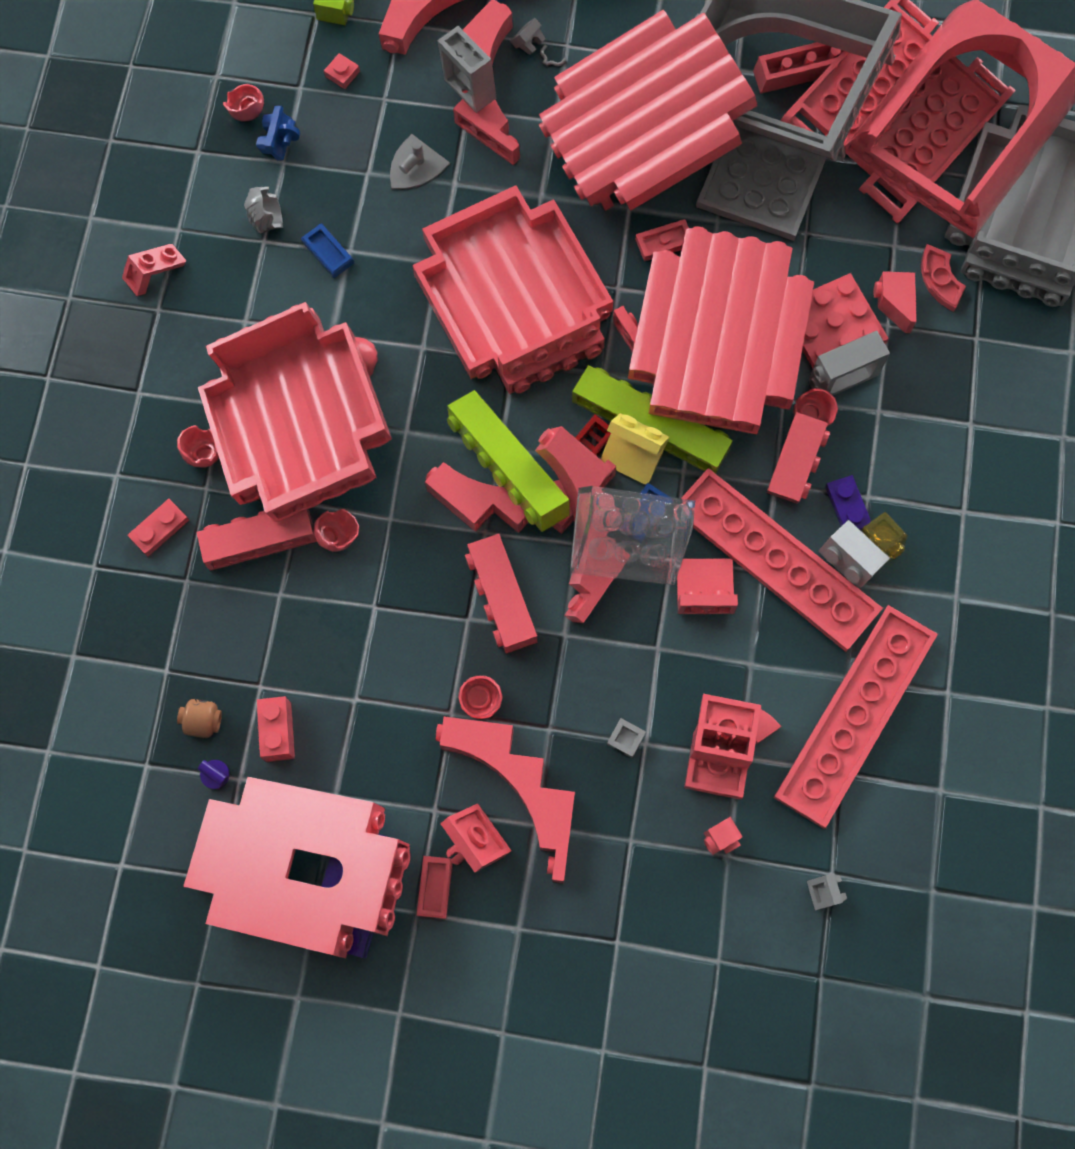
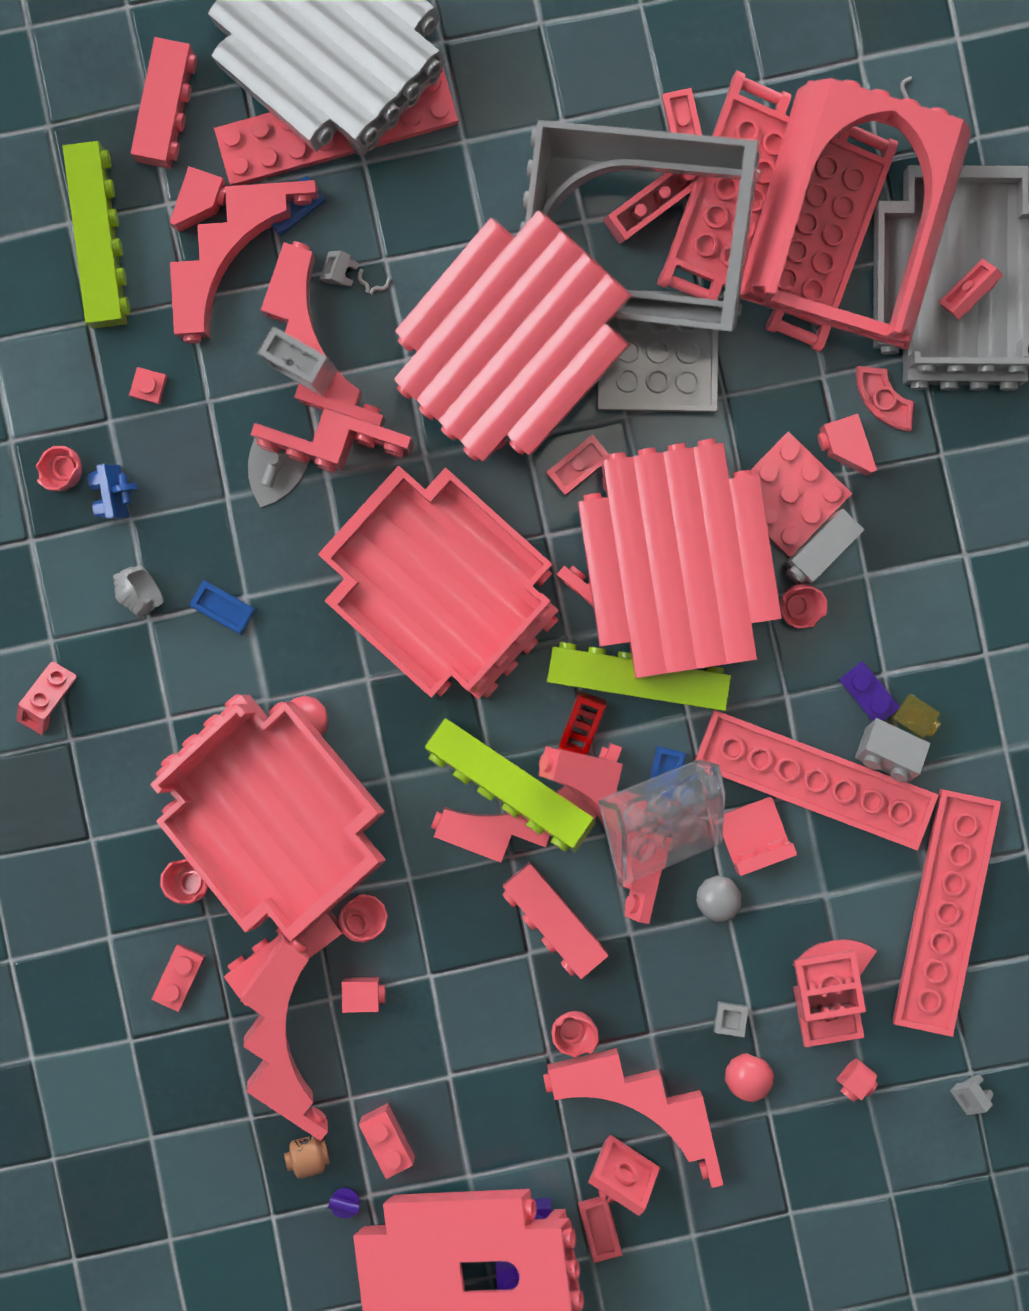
camera: 25 degrees left, 15 degrees up
light yellow bracket [601,413,669,484] -> none
coral brick [766,412,830,504] -> none
none -> coral arch [240,934,328,1141]
none -> coral bracket [251,408,414,473]
none -> coral brick [342,977,386,1013]
none -> light grey hair [696,875,742,923]
none -> coral hair [725,1053,774,1102]
none -> coral plate [939,258,1003,320]

